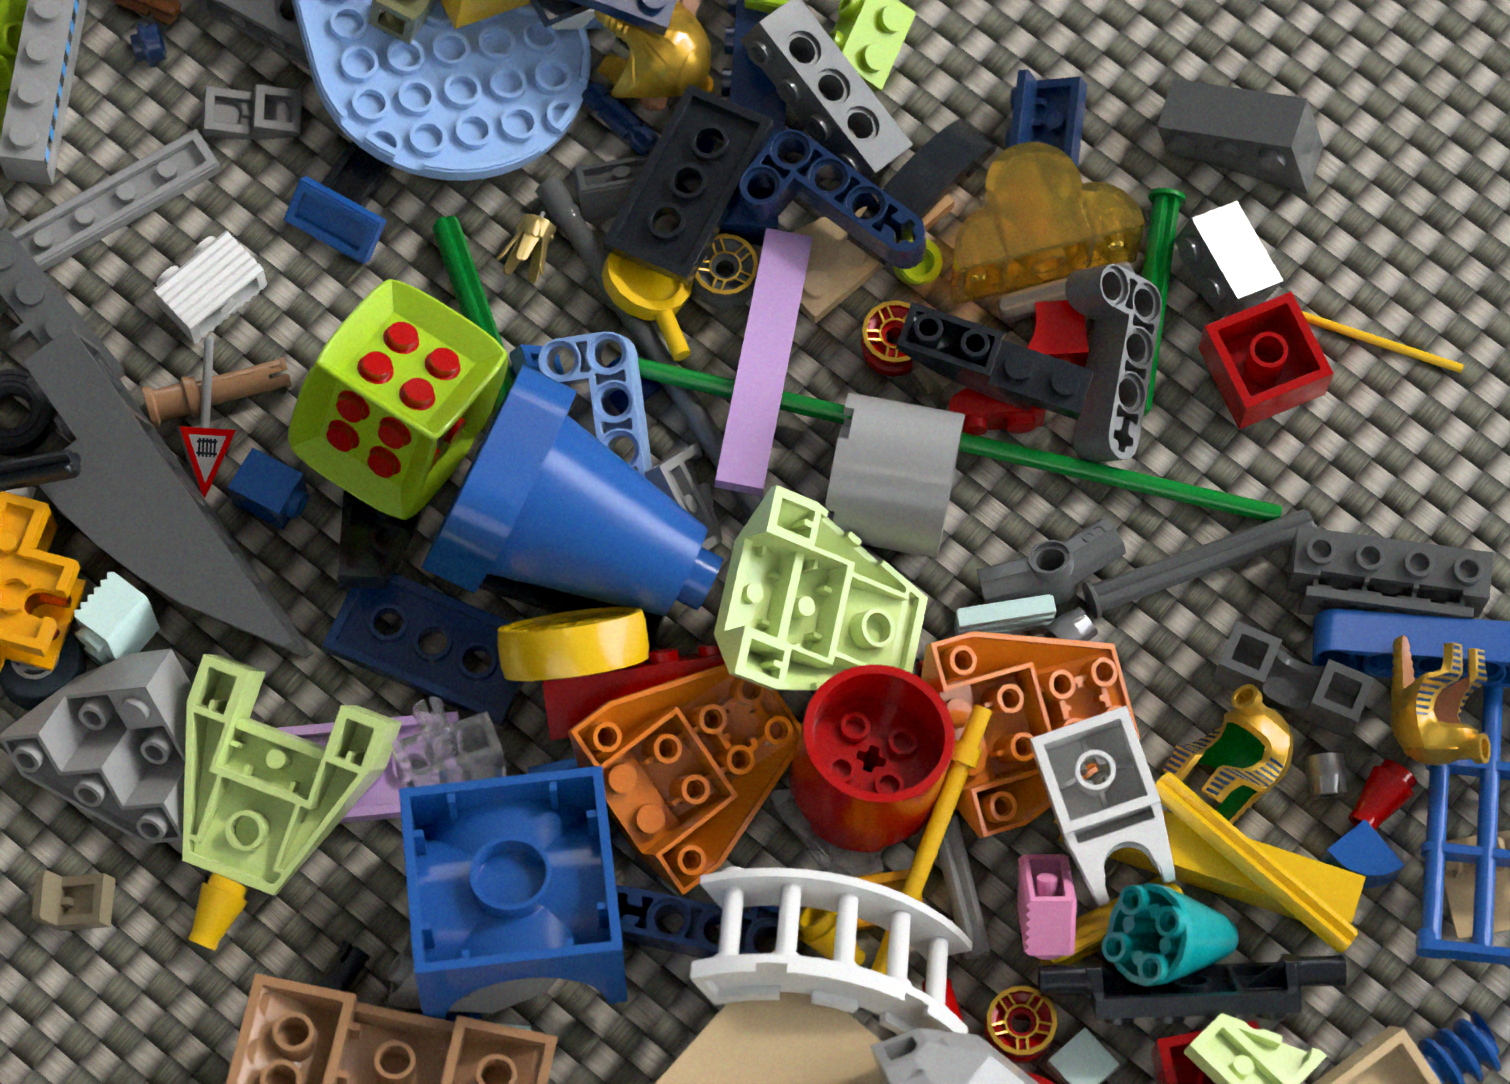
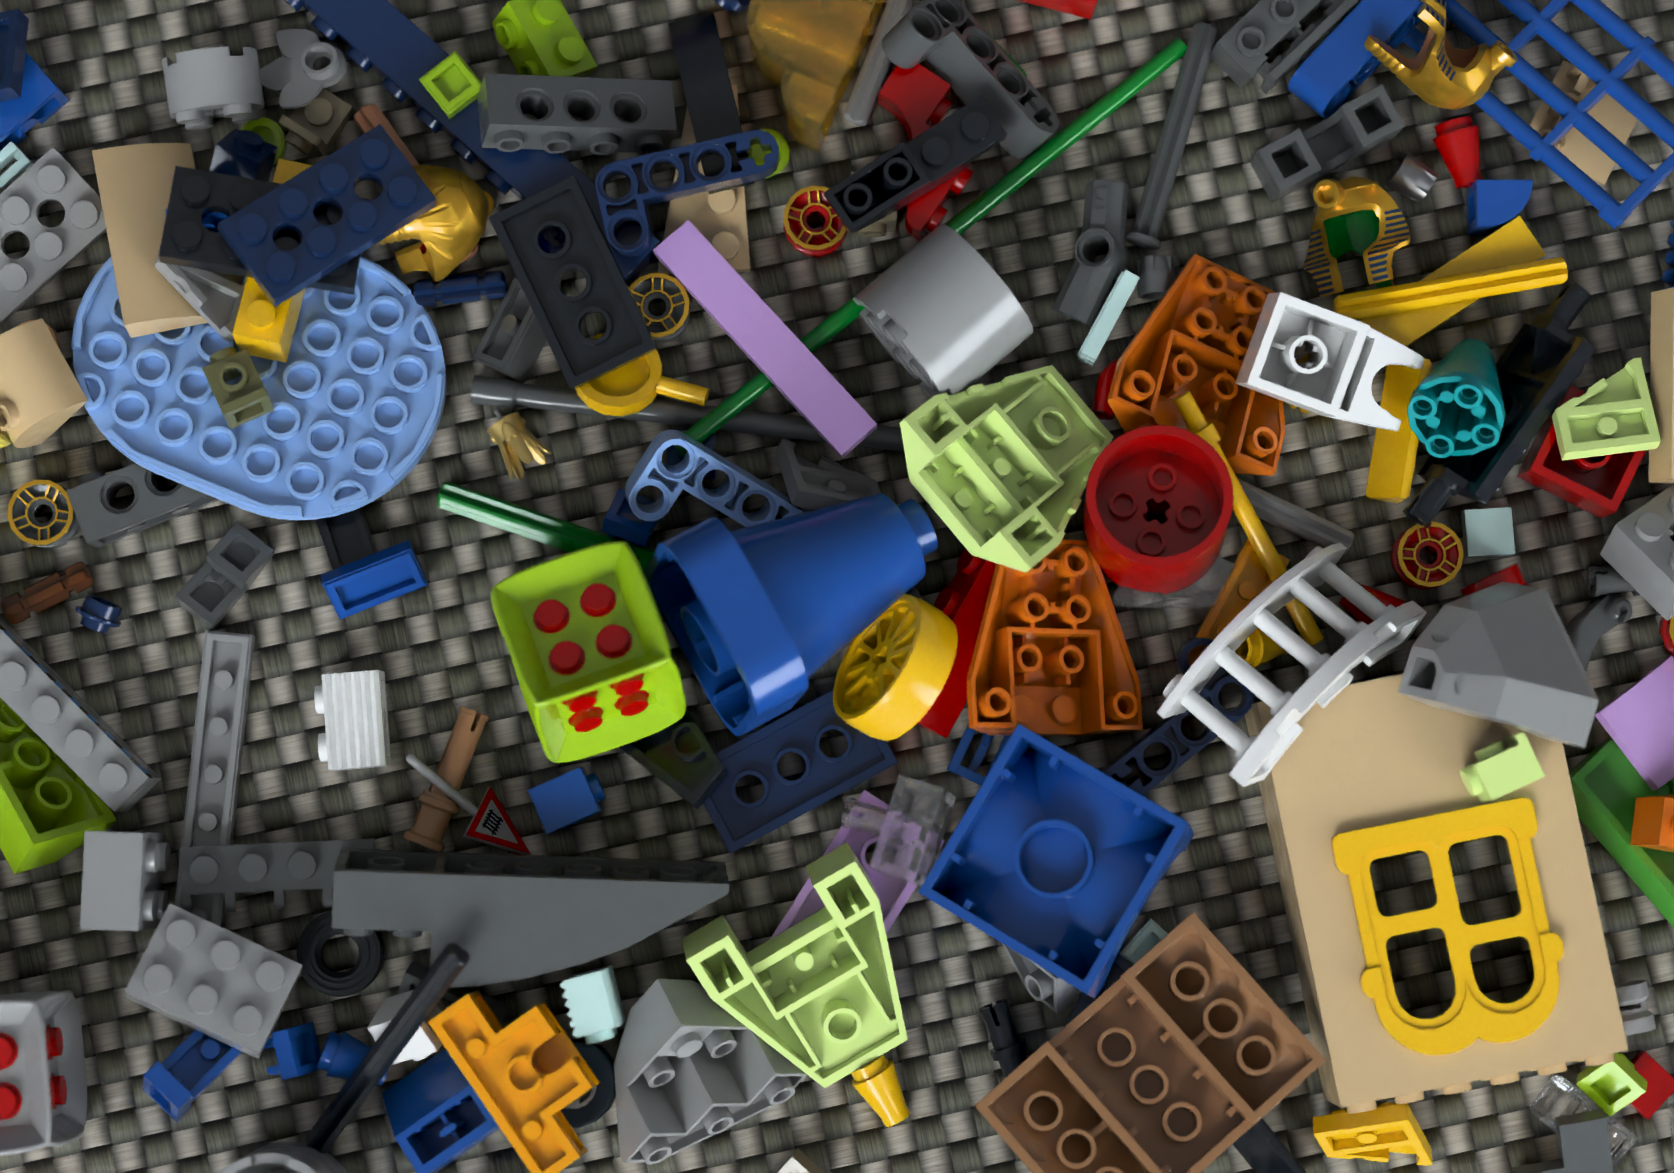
camera: 55 degrees left, 15 degrees up
bright pink brick [1017,854,1077,960] -> none

